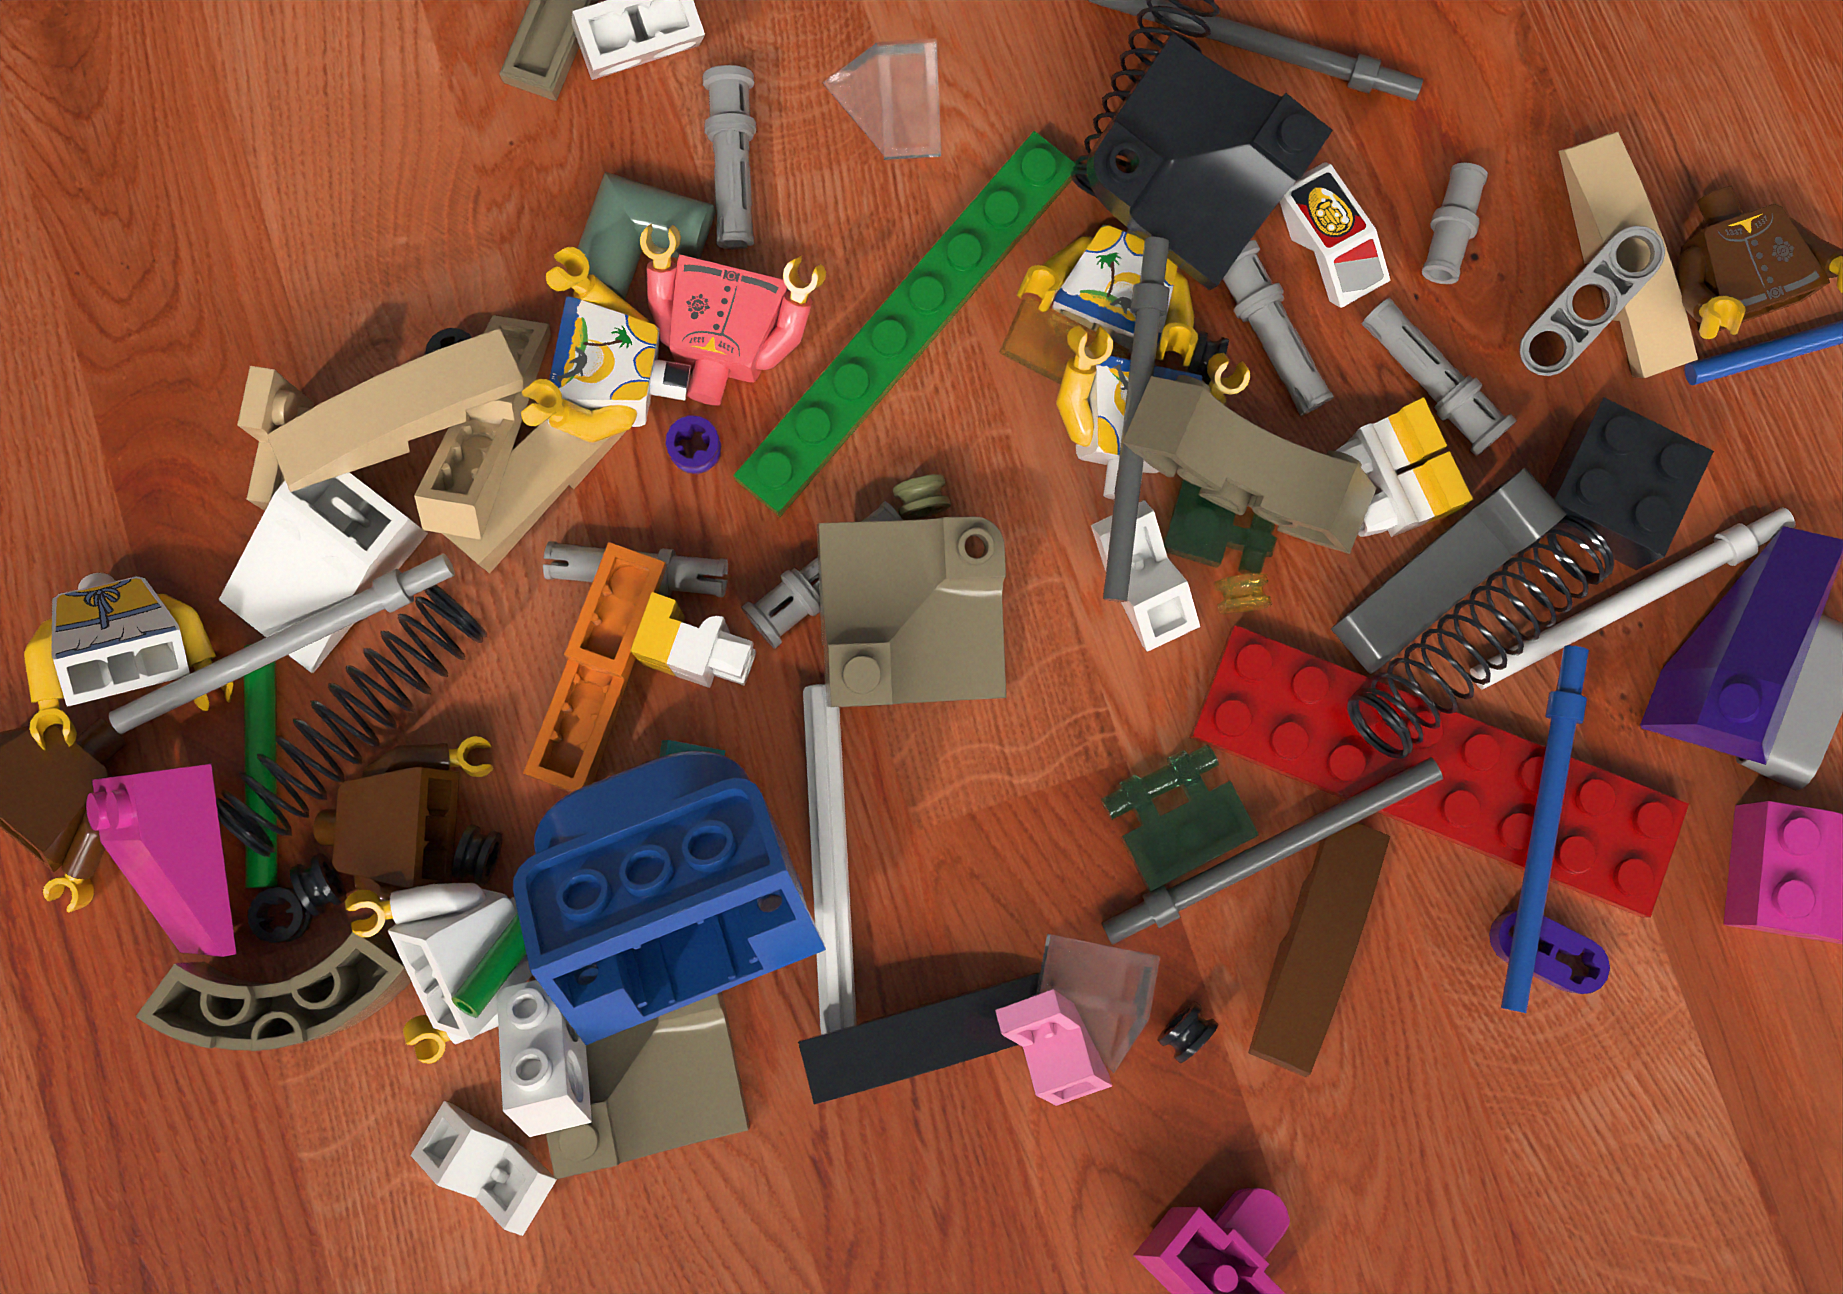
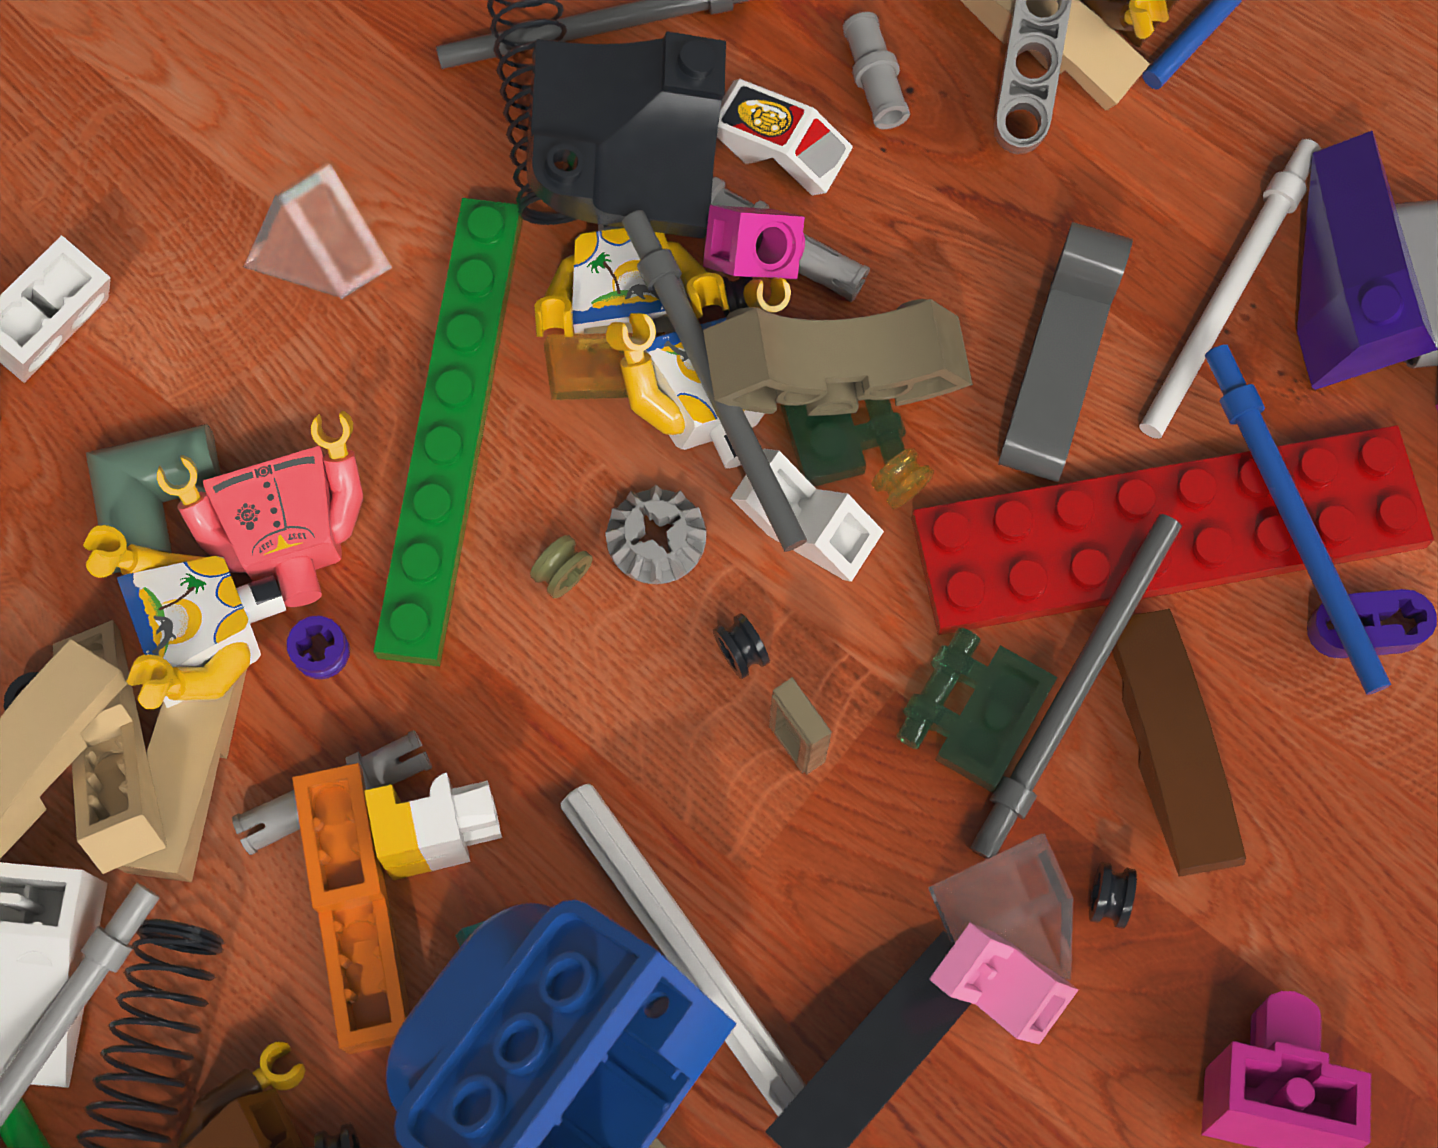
camera: 30 degrees left, 10 degrees down
light grey pin [702,65,756,249] -> none
light grey pin [741,501,903,648] -> none
dark tan slope [817,516,1006,707] -> none
hips [1336,398,1473,537] -> none
black piece [1347,516,1615,759] -> none
light grey pin [1361,297,1517,457] -> none
black brick [1544,397,1714,570] -> none
none -> light grey gear [605,484,706,584]
none -> dark pink brick [703,205,805,279]
none -> black bush [713,613,770,679]
none -> dark tan tile [769,677,832,775]

